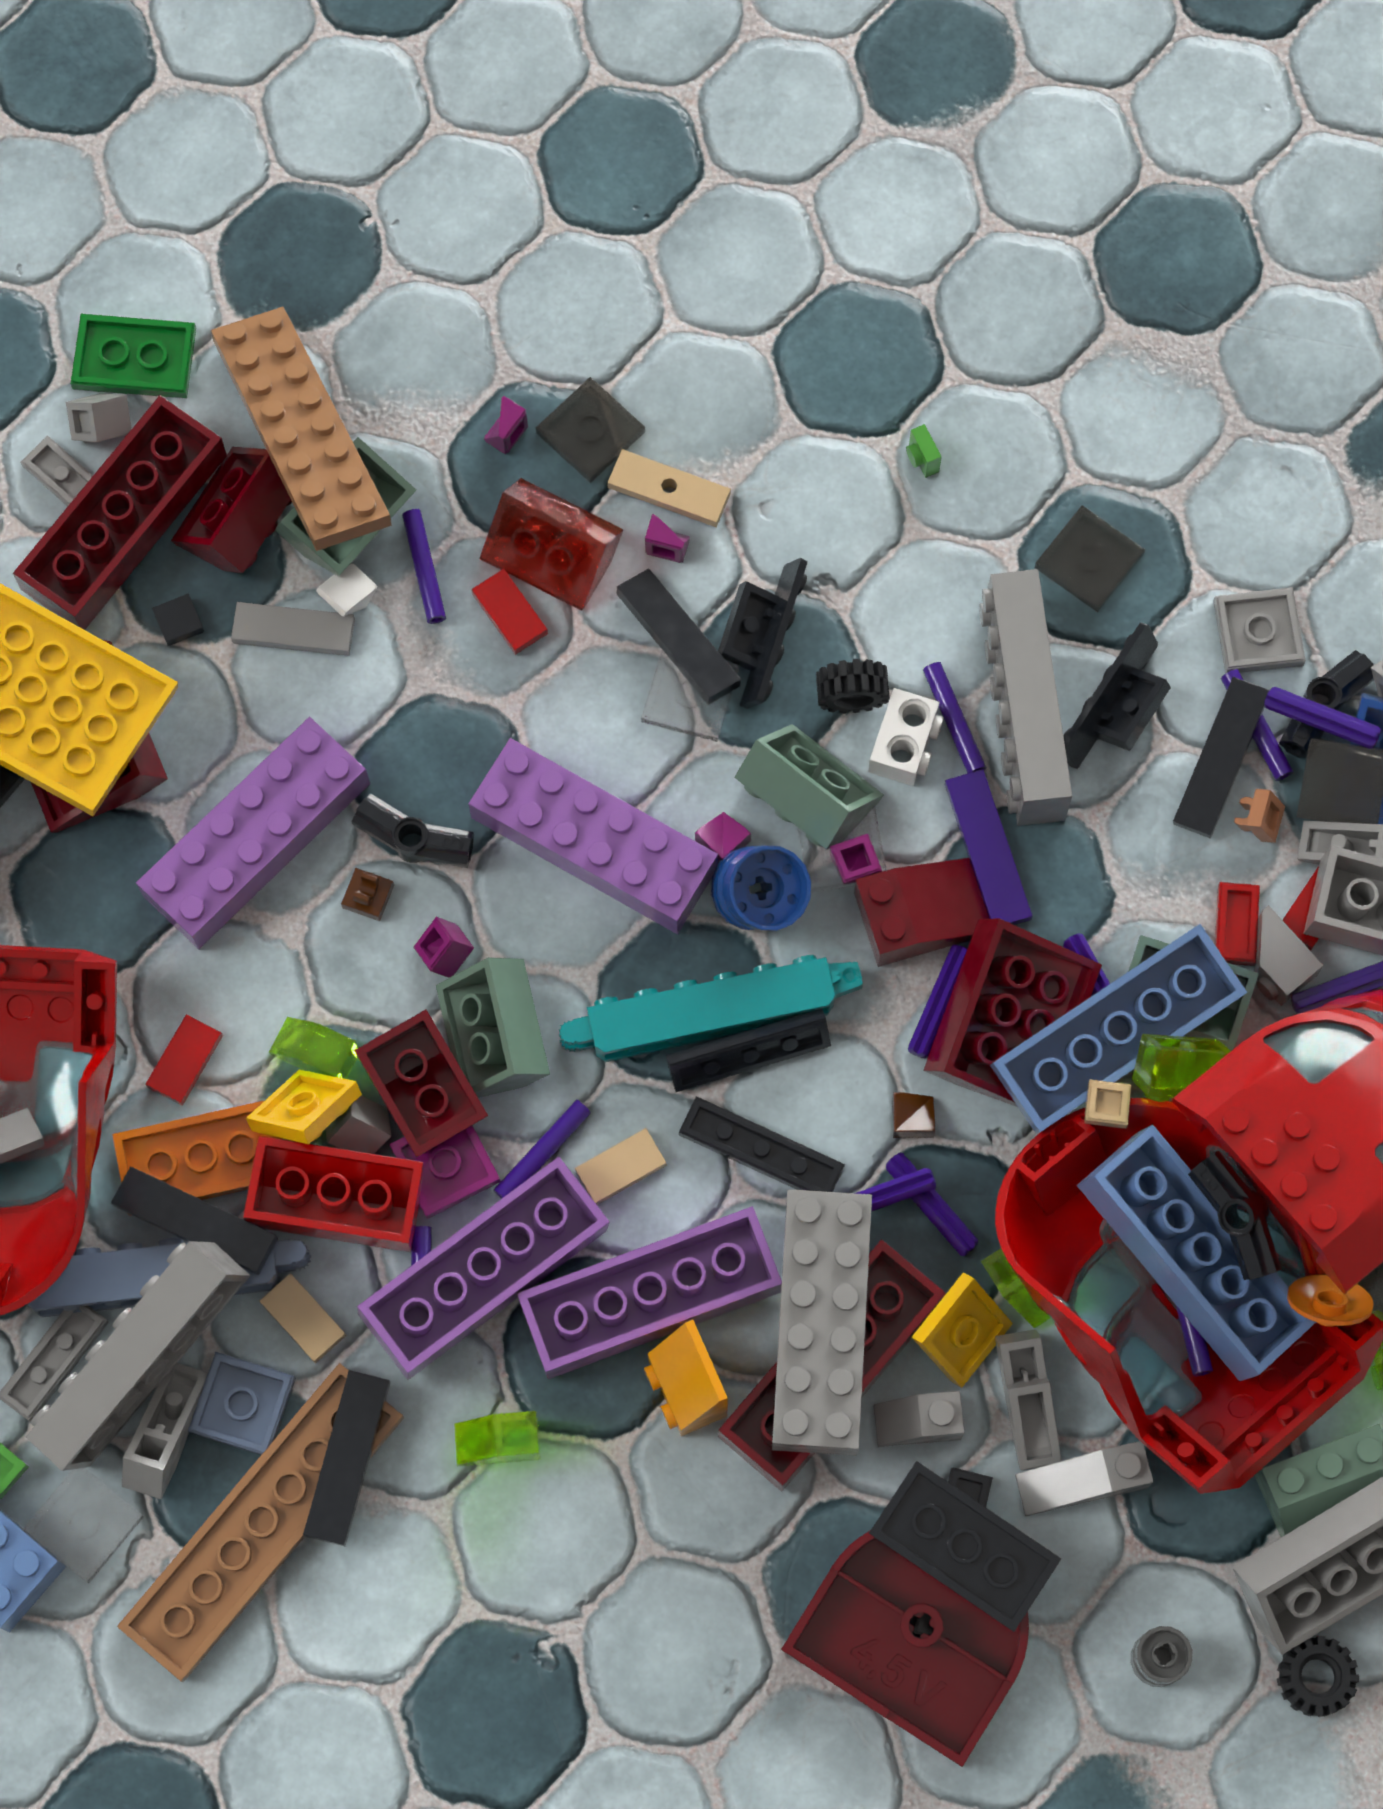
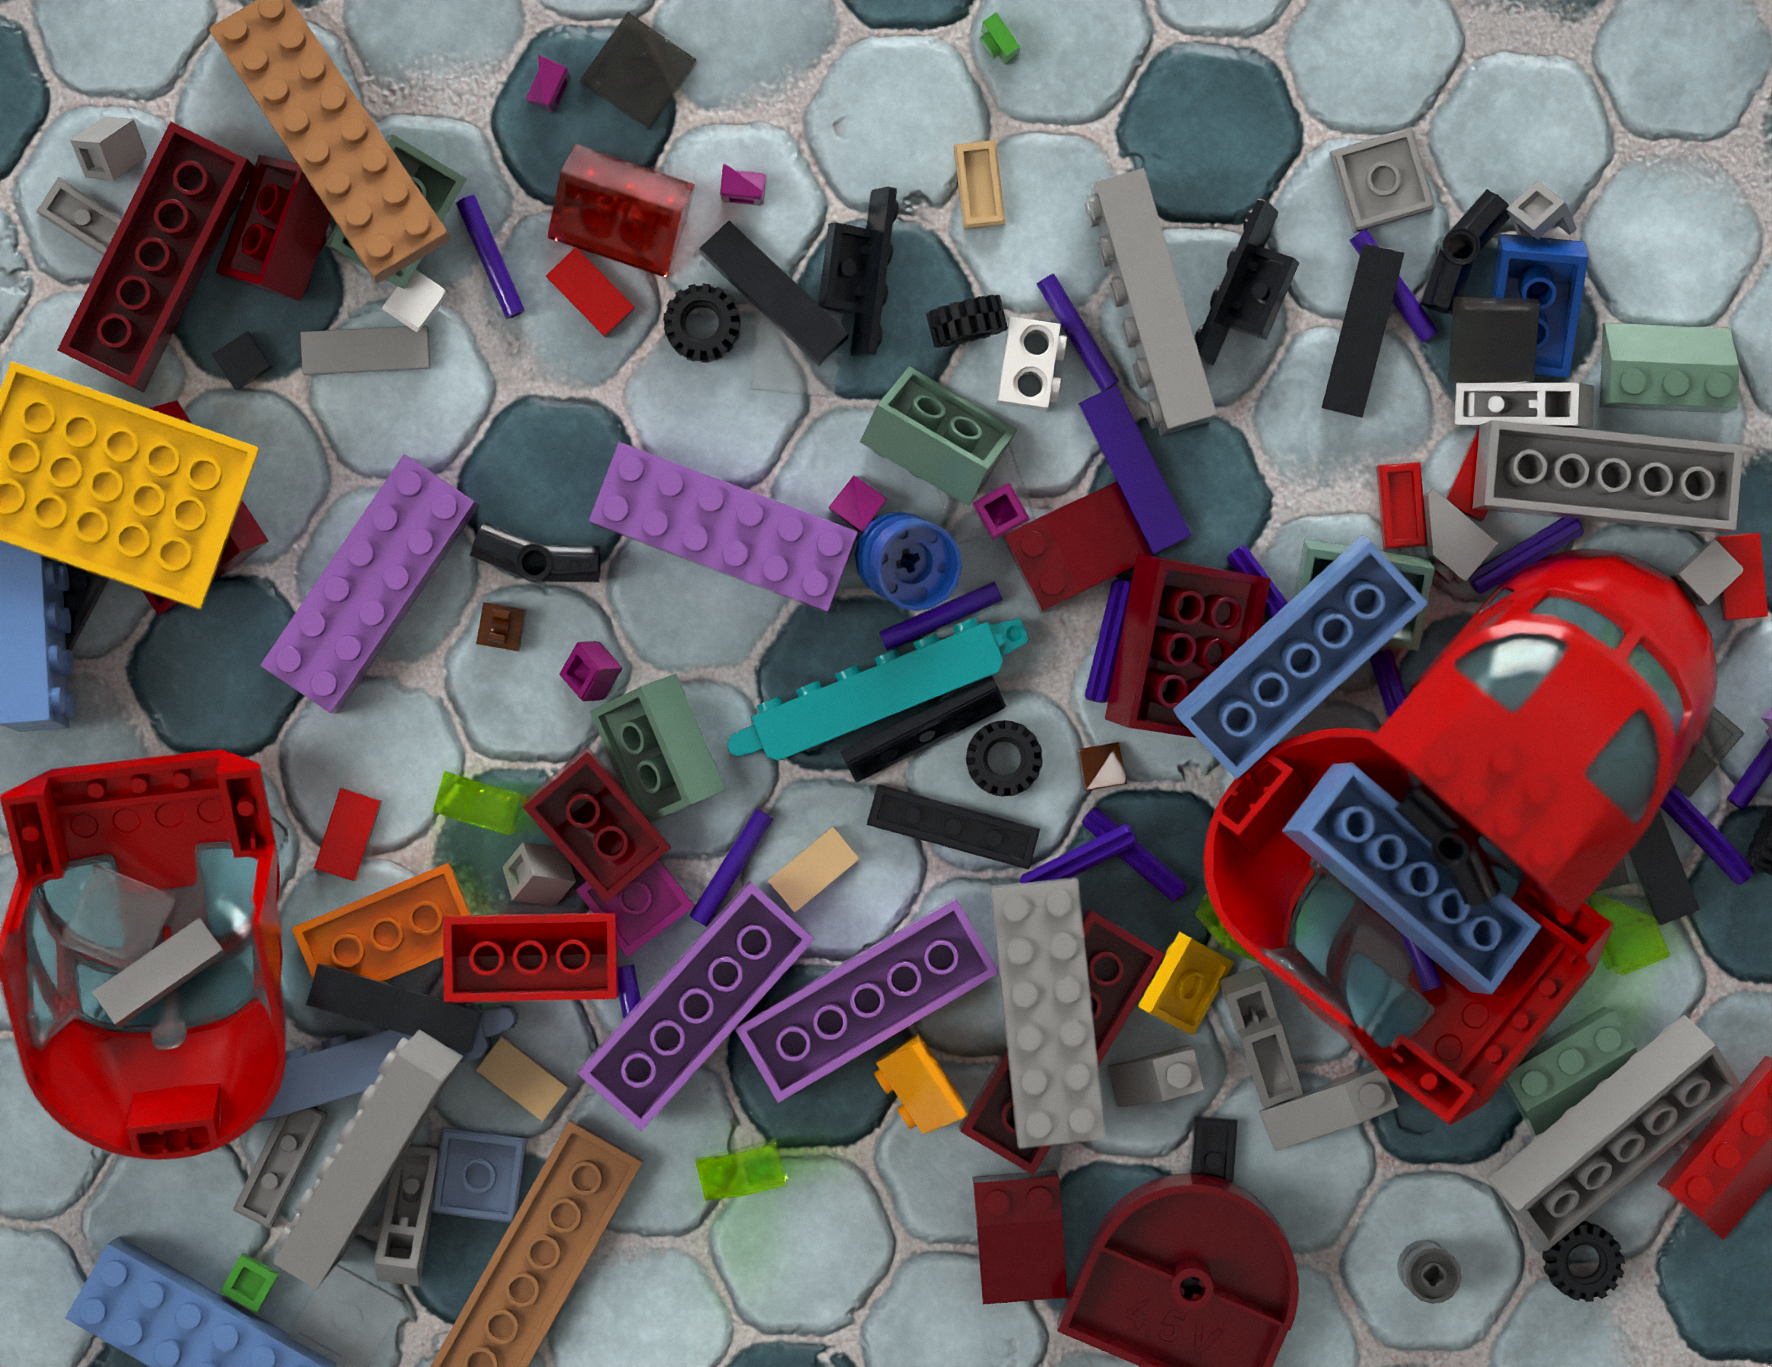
camera: 15 degrees left, 15 degrees up
green tile [70,314,197,398] -> none
yellow plate [246,1069,362,1144] -> none
black tile [303,1370,391,1547] -> none
tan tile [608,449,731,528] -> none
black plate [869,1461,1062,1632] -> none
clear smoke tile [1035,505,1145,613] -> none
tan tile [1084,1080,1131,1129] -> none
clear neon green slope [1132,1034,1231,1102] -> none
nougat tile [1234,789,1285,843] -> none
dark purple axle [1264,687,1381,749] -> none
orange dish [1287,1275,1374,1327] -> none
none -> black tyre [663,283,741,363]
none -> dark purple piece [879,581,1003,651]
none -> tan tile [954,140,1006,230]
none -> black tyre [966,720,1043,797]
none -> dark red slope [972,1170,1067,1305]

